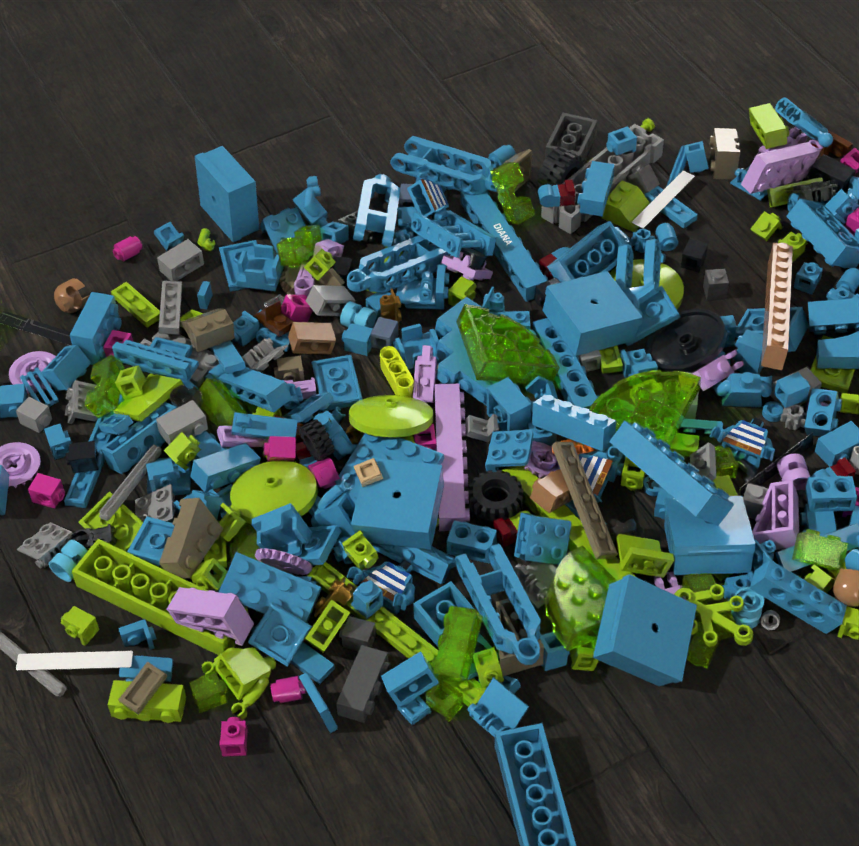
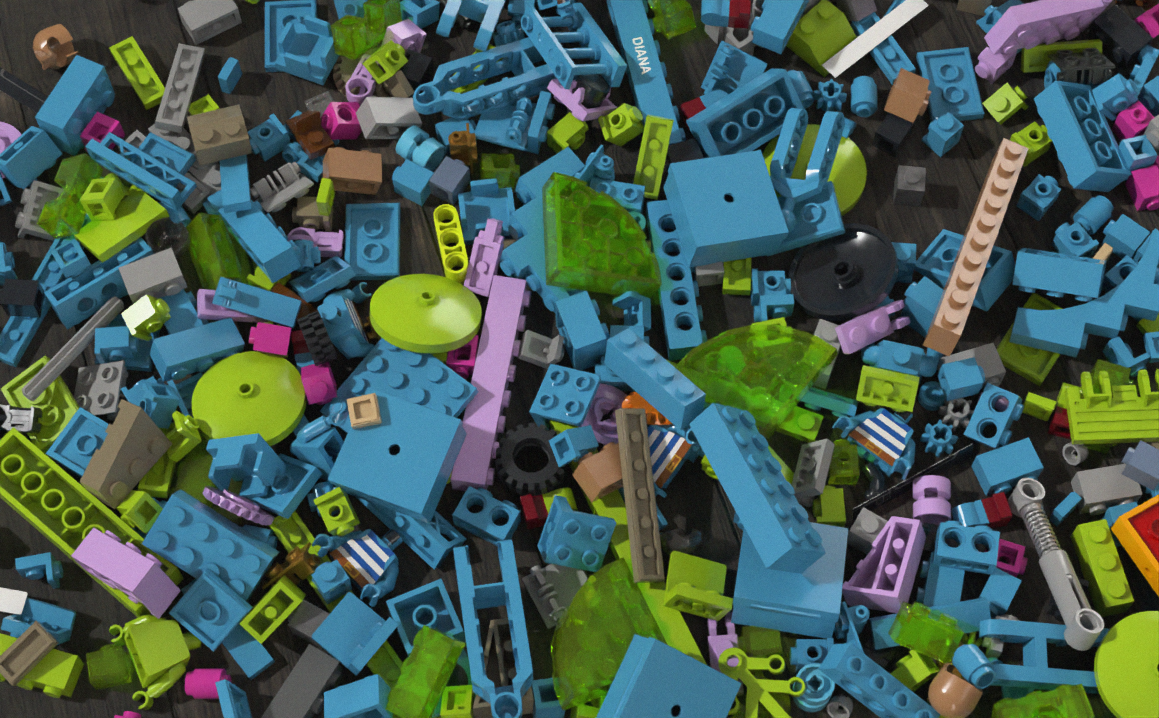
camera: 10 degrees right, 15 degrees up
none -> dark azure bracket [312,592,399,676]
none -> lime tile [316,178,335,216]
none -> clear neon green brick [479,154,520,188]
none -> dark azure brick [549,425,599,467]
none -> lime brick [598,103,644,147]
none -> lime plate [633,114,674,200]
none -> dark azure hinge [701,40,768,95]
none -> lime bracket [856,365,920,412]
none -> medium nougat brick [884,68,931,123]
none -> dark azure tile [916,47,984,122]
none -> dark azure gear [920,420,958,458]
none -> dark azure brick [921,112,964,157]
none -> lavender brick [975,47,1017,83]

